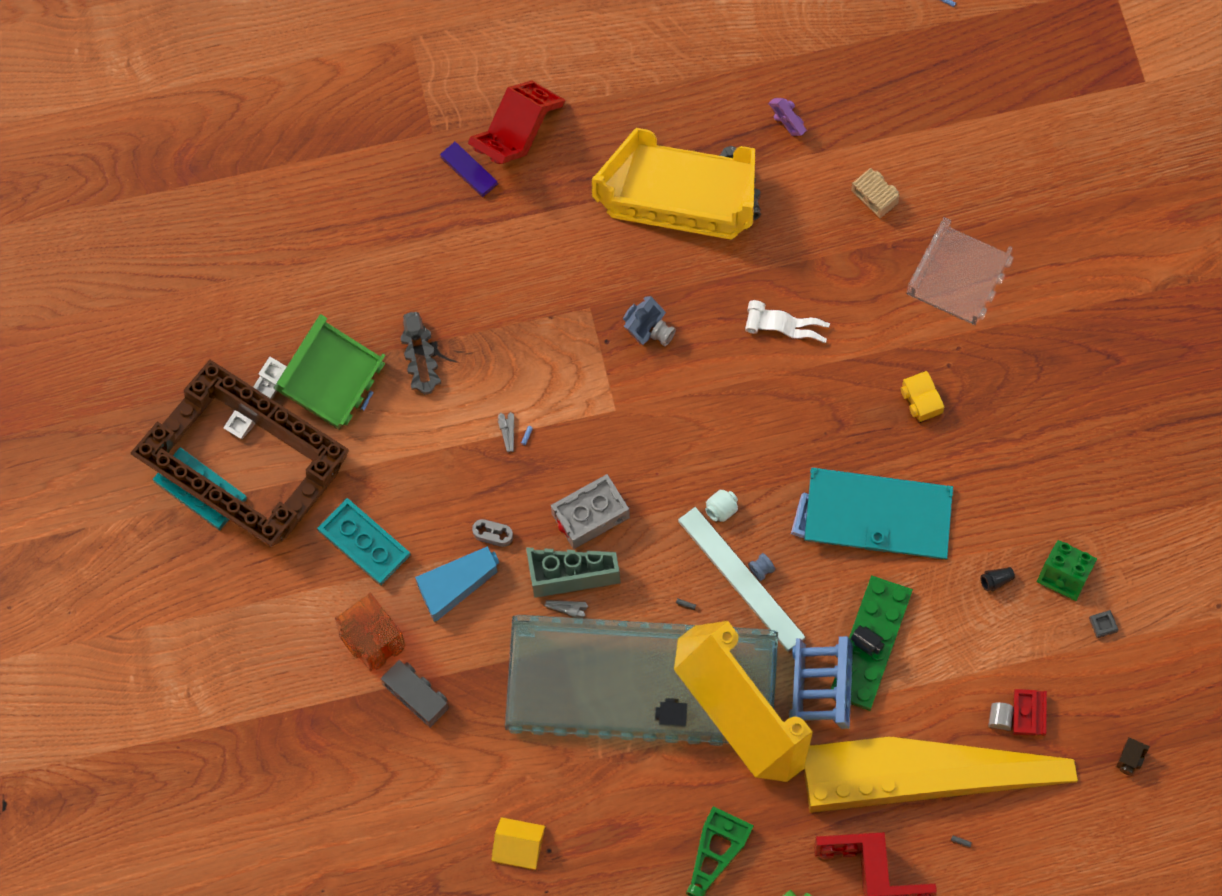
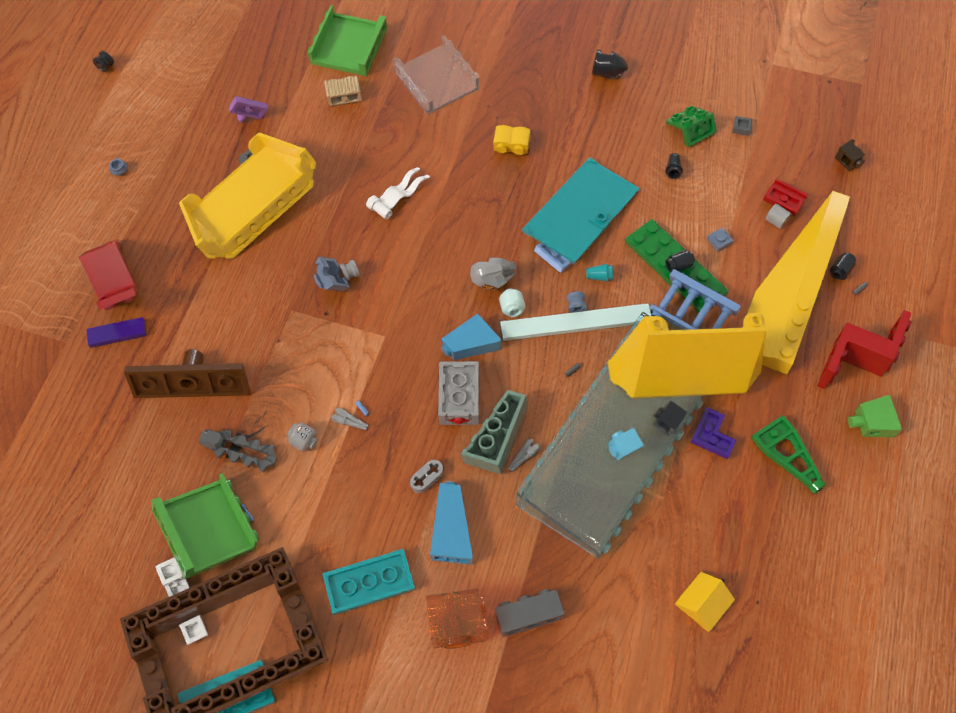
camera: 60 degrees left, 5 degrees down
none -> sand blue plate [109,159,127,176]
none -> reddish brown plate [124,349,250,398]
none -> light grey head [287,422,318,452]
none -> bright green panel [308,5,387,76]
none -> dark azure slope [441,313,501,360]
none -> light grey helmet [470,258,517,291]
none -> teal cone [586,263,613,282]
none -> black helmet [592,49,628,79]
none -> medium azure brick [608,428,644,461]
none -> dark purple plate [690,407,736,460]
none -> sand blue plate [707,227,733,252]
none -> black brick [830,253,856,280]

